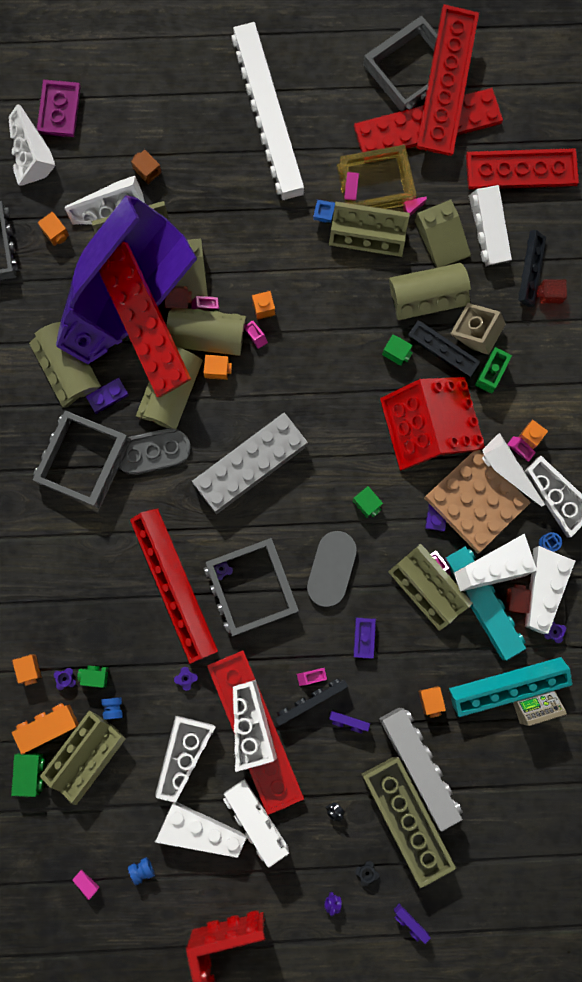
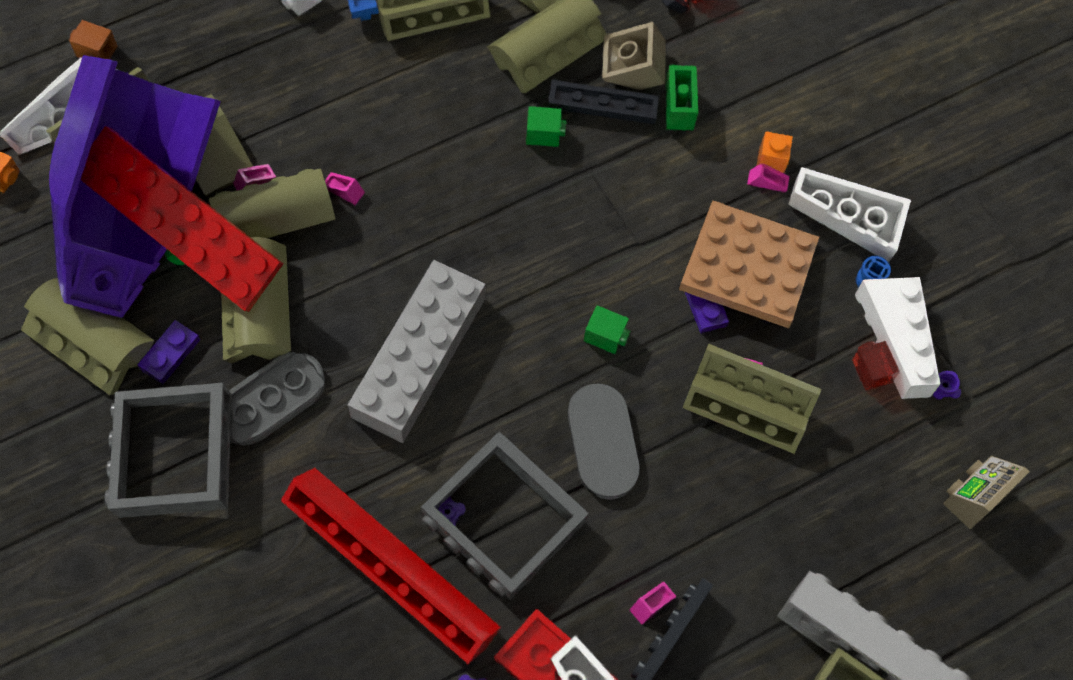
camera: 25 degrees left, 15 degrees down
clear red brick [165,286,192,308] -> none
orange brick [204,355,232,380] -> none
orange brick [252,291,275,320] -> none
dark purple plate [329,711,370,733] -> none
dark purple plate [353,618,376,658] -> none
red bracket [380,377,485,470] -> none
orange brick [418,687,446,718] -> none
teal brick [443,546,526,660] -> none
teal brick [449,657,572,717] -> none
white wedge [454,534,537,592] -> none
white wedge [482,434,545,506] -> none

